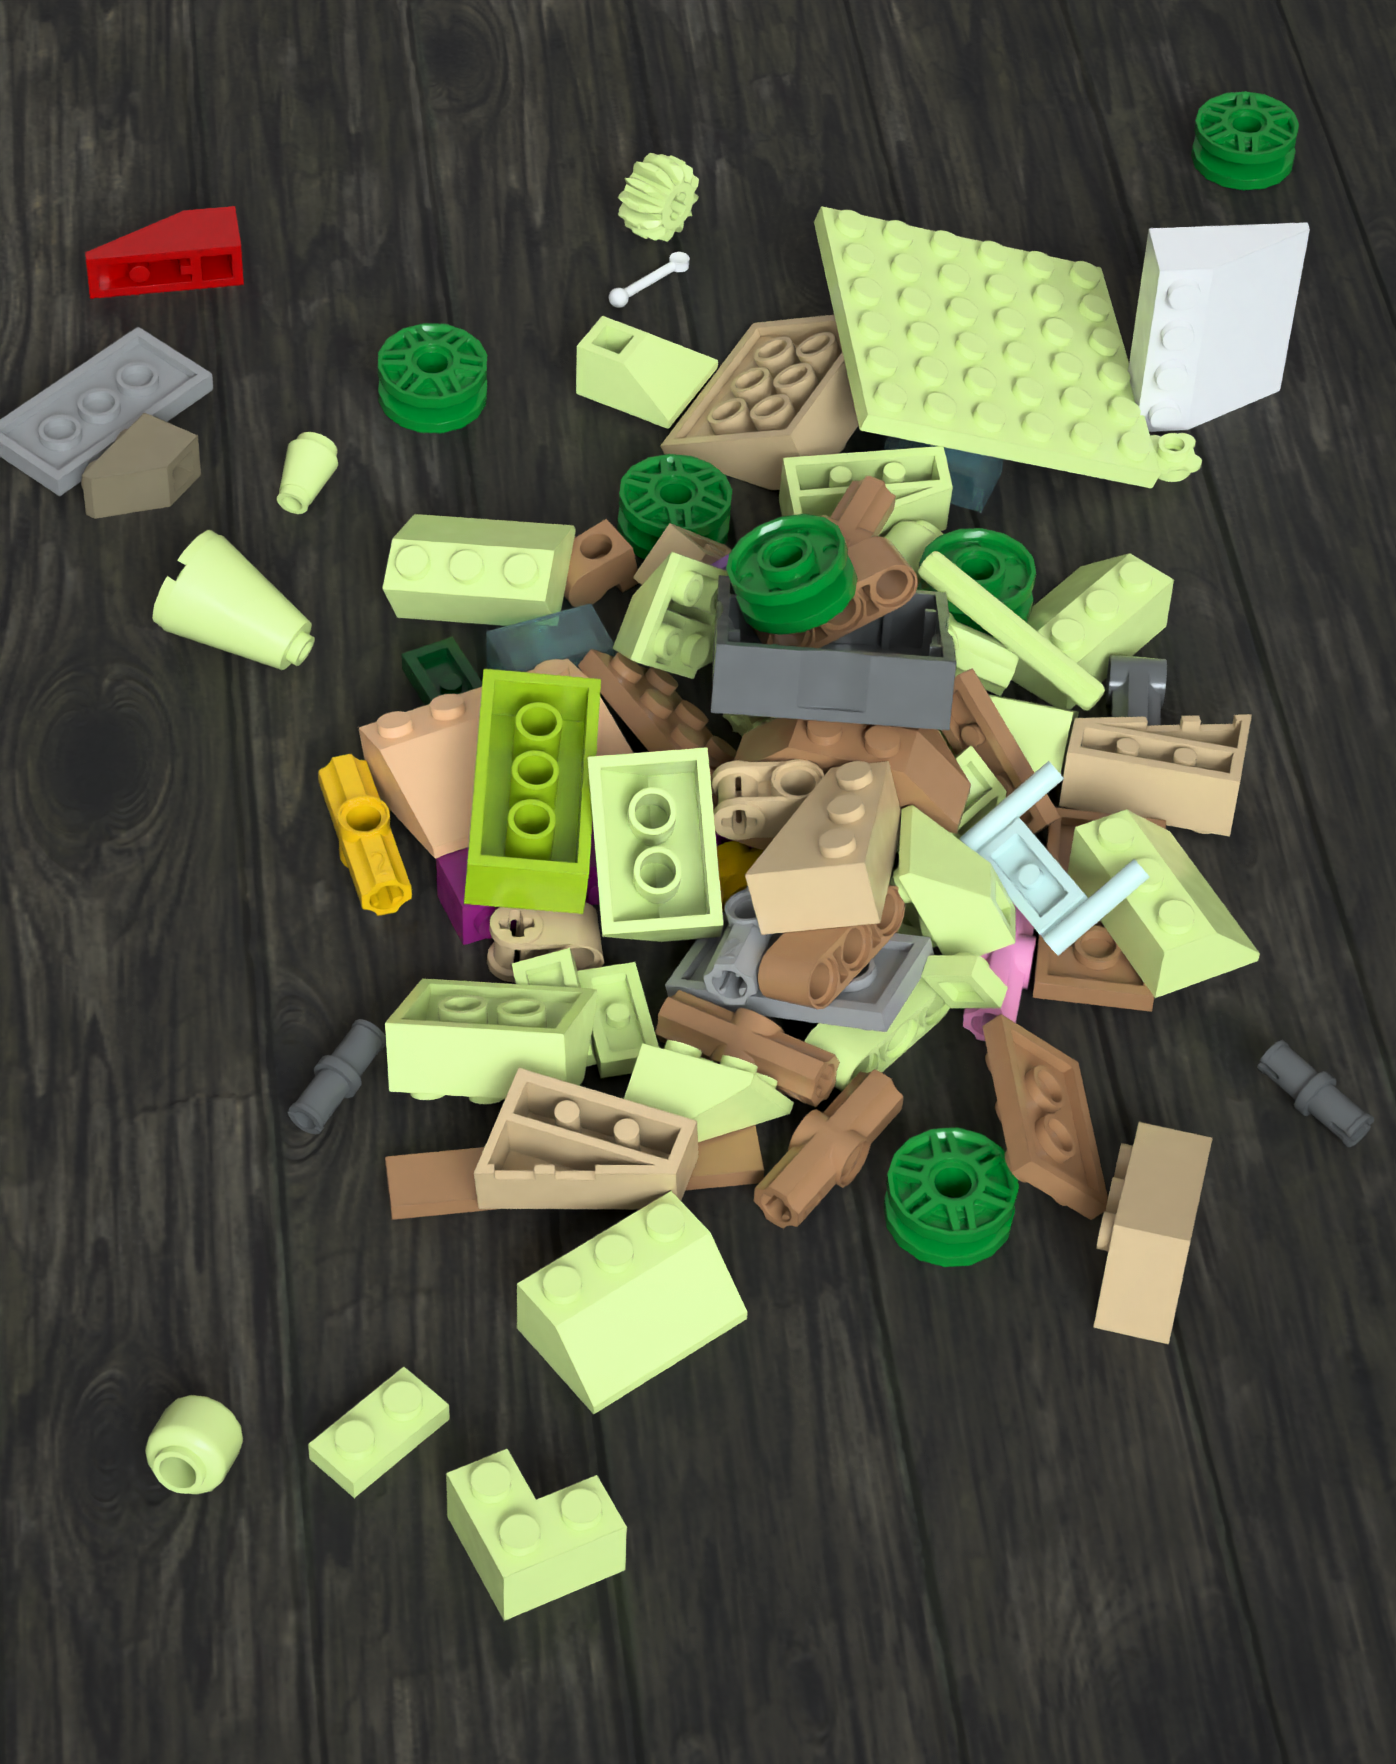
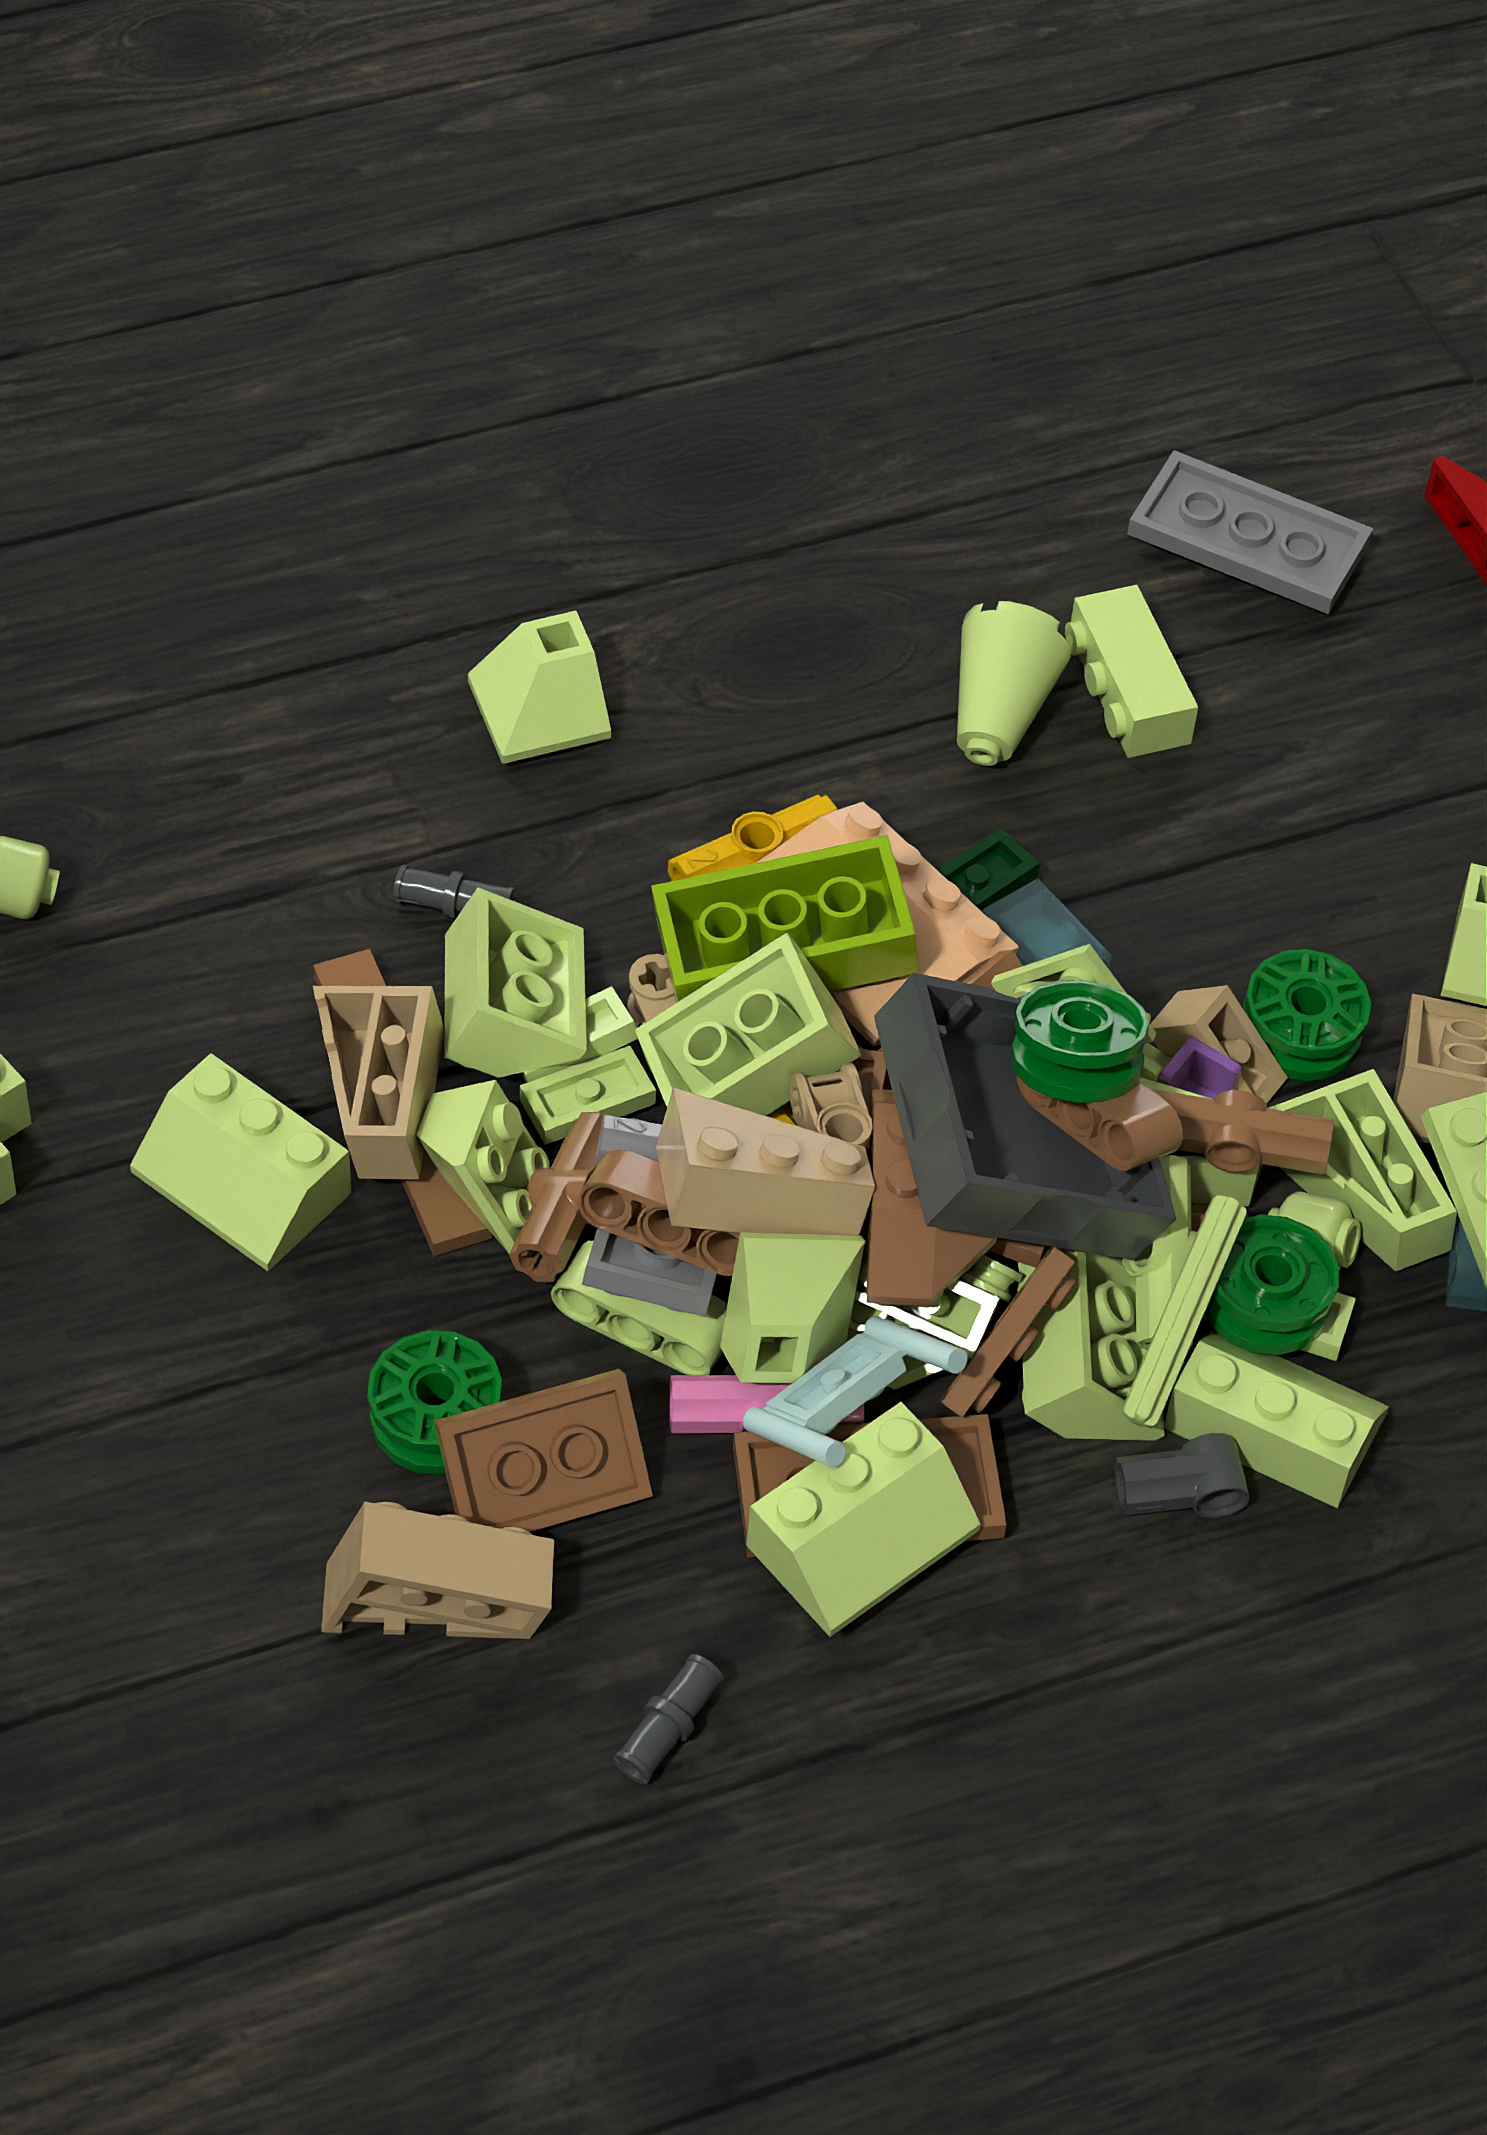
camera: 75 degrees right, 5 degrees up
dark tan slope [81,412,201,519] -> none
yellowish green cone [277,432,338,514] -> none
yellowish green plate [308,1367,450,1498] -> none
green wheel [378,323,487,433] -> none
yellowish green slope [383,514,576,630] -> none
medium nougat leg [564,519,639,608] -> none
medium nougat piece [754,1069,903,1229] -> none
yellowish green plate [921,952,1008,1008] -> none
tan wedge [1059,714,1252,837] -> none
none -> yellowish green slope [468,611,611,764]
none -> yellowish green brick [1065,585,1198,758]

